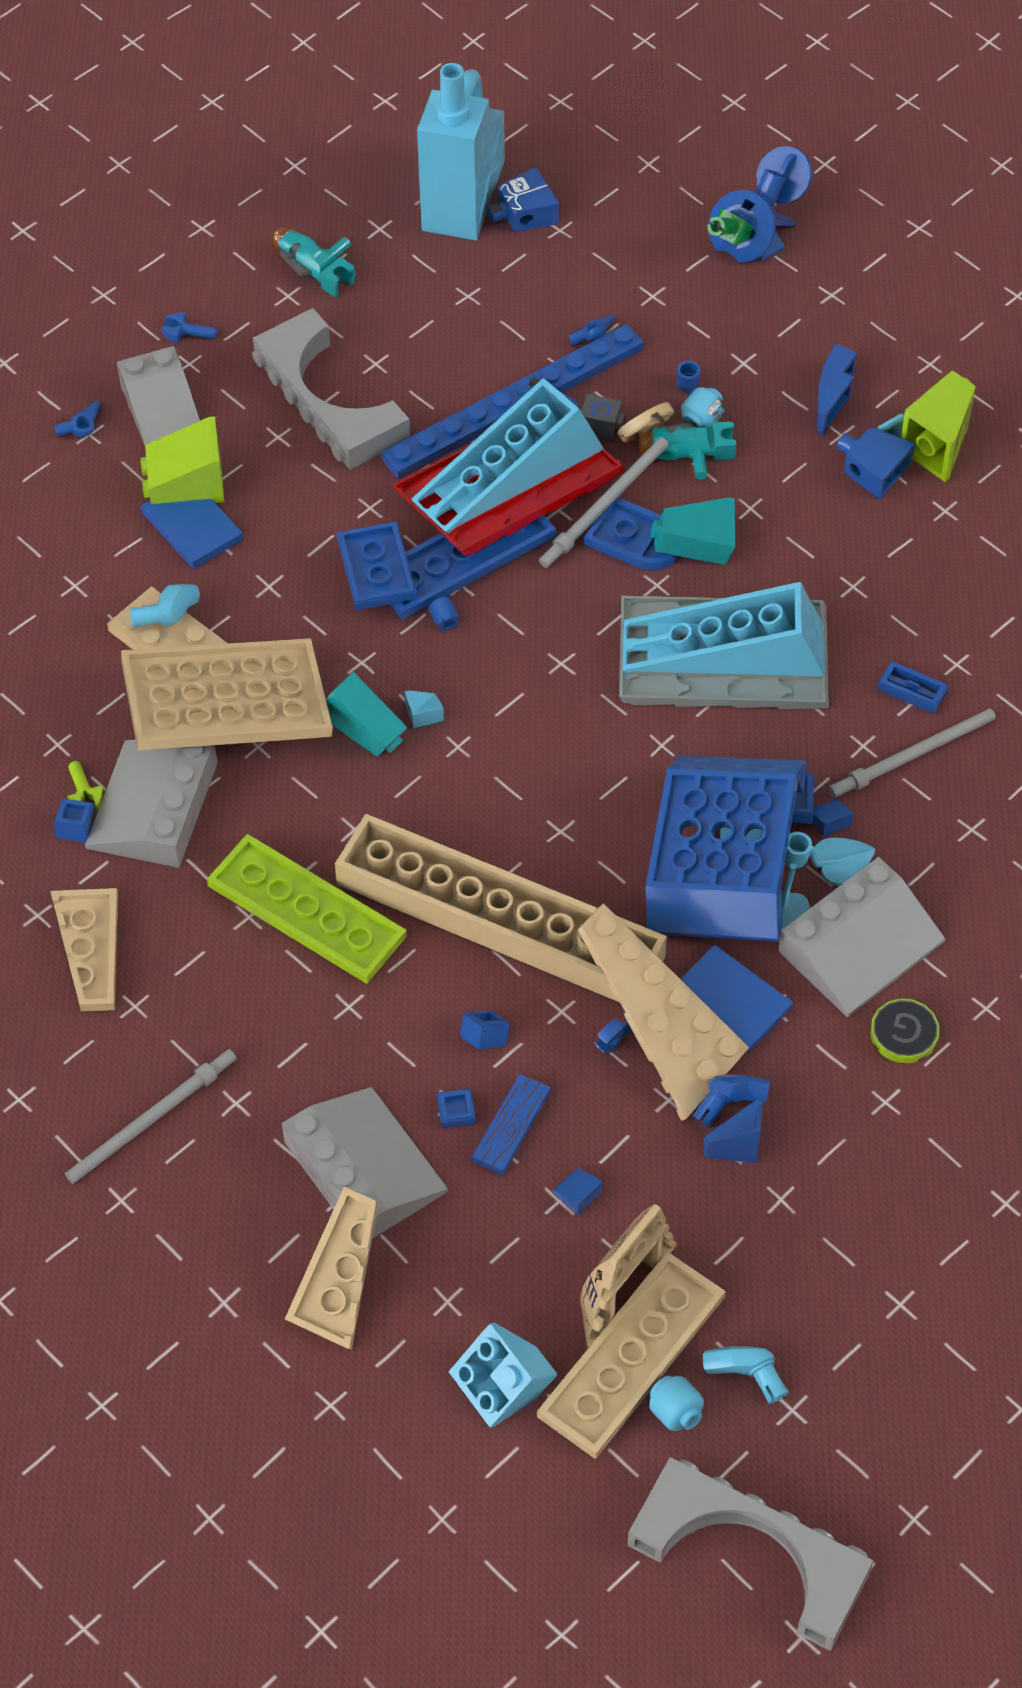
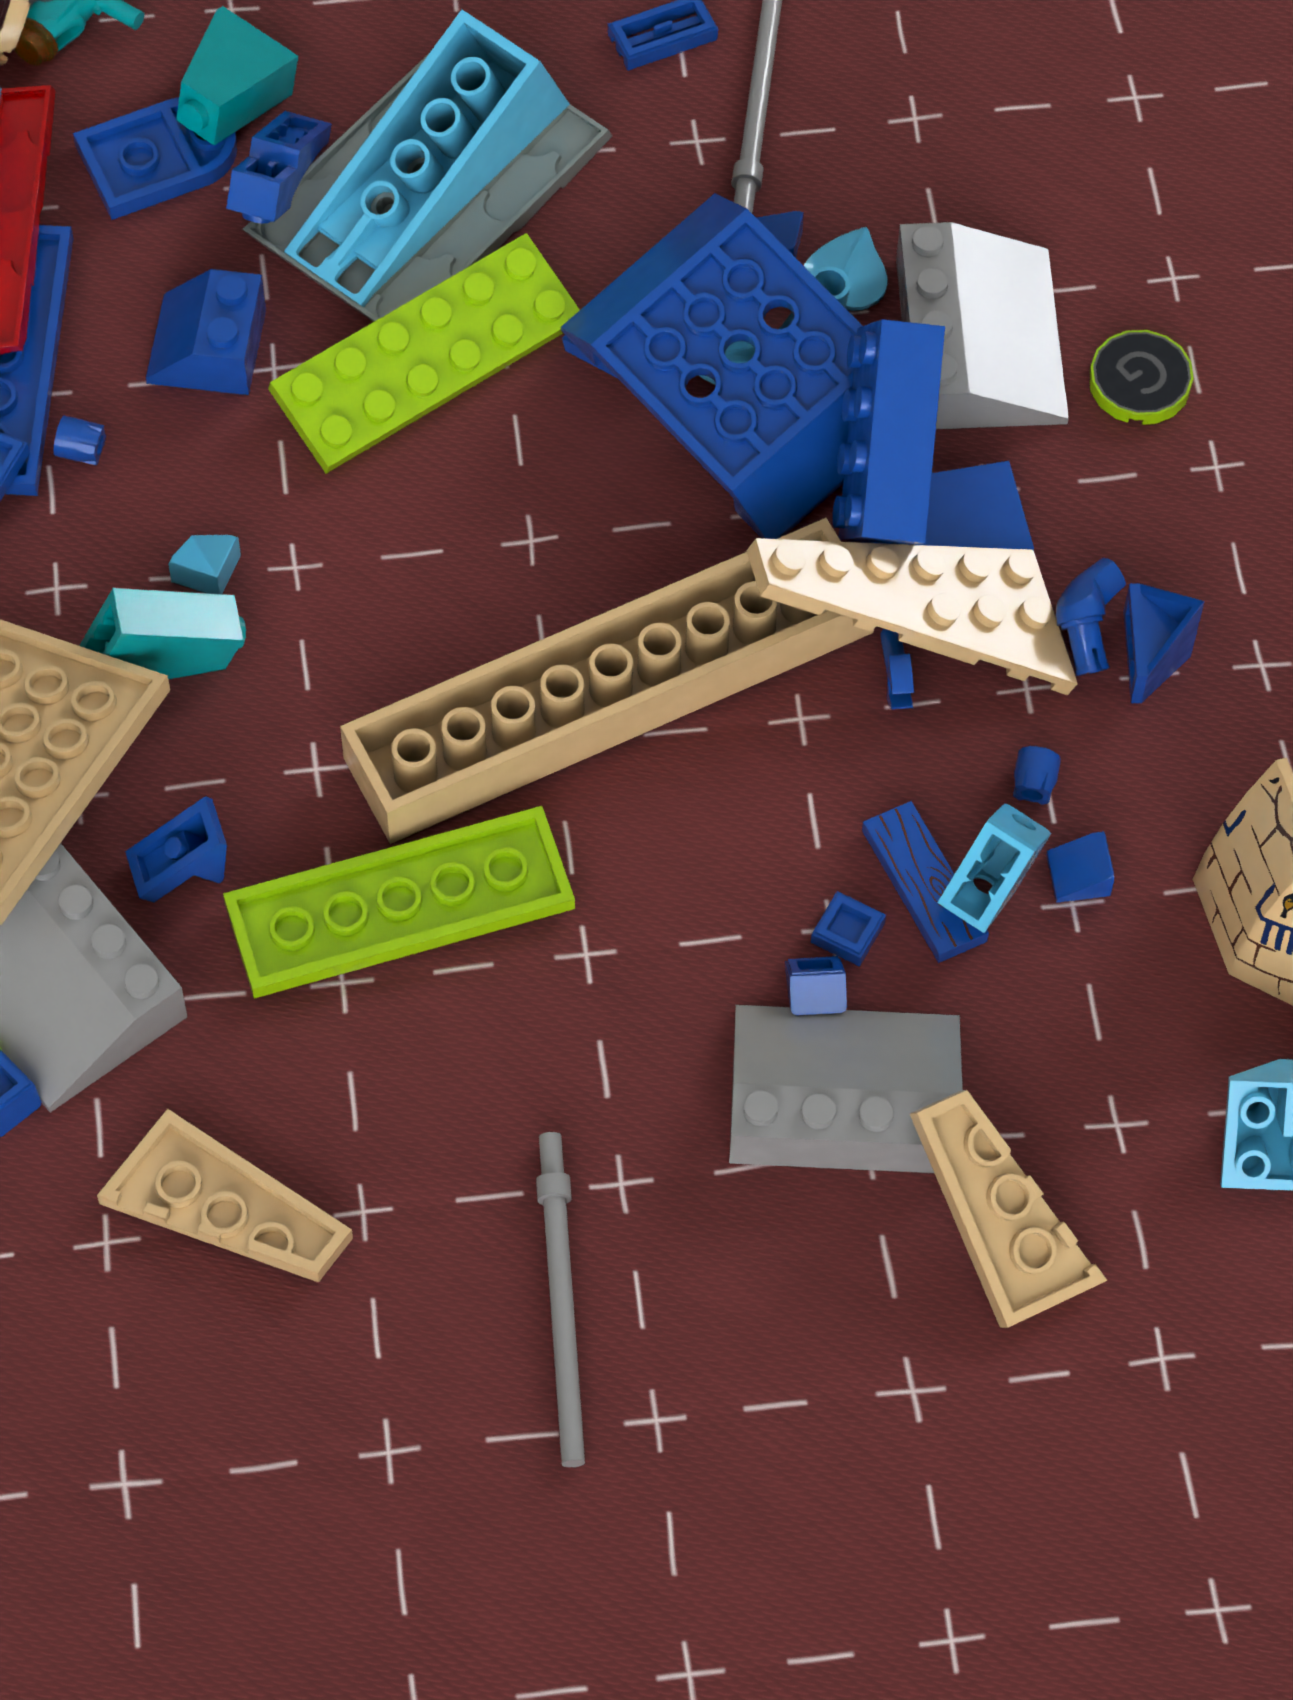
camera: 55 degrees left, 5 degrees up
blue slope [460,1010,510,1050] -> none
light grey bar [539,437,669,568] -> none
none -> blue slope [125,796,227,903]
none -> blue slope [146,269,266,395]
none -> blue slope [226,111,332,223]
none -> lime plate [268,233,580,474]
none -> slope [785,956,847,1016]
none -> blue brick [832,319,945,545]
none -> medium azure torso [937,803,1051,933]
none -> blue hose [1013,746,1061,805]

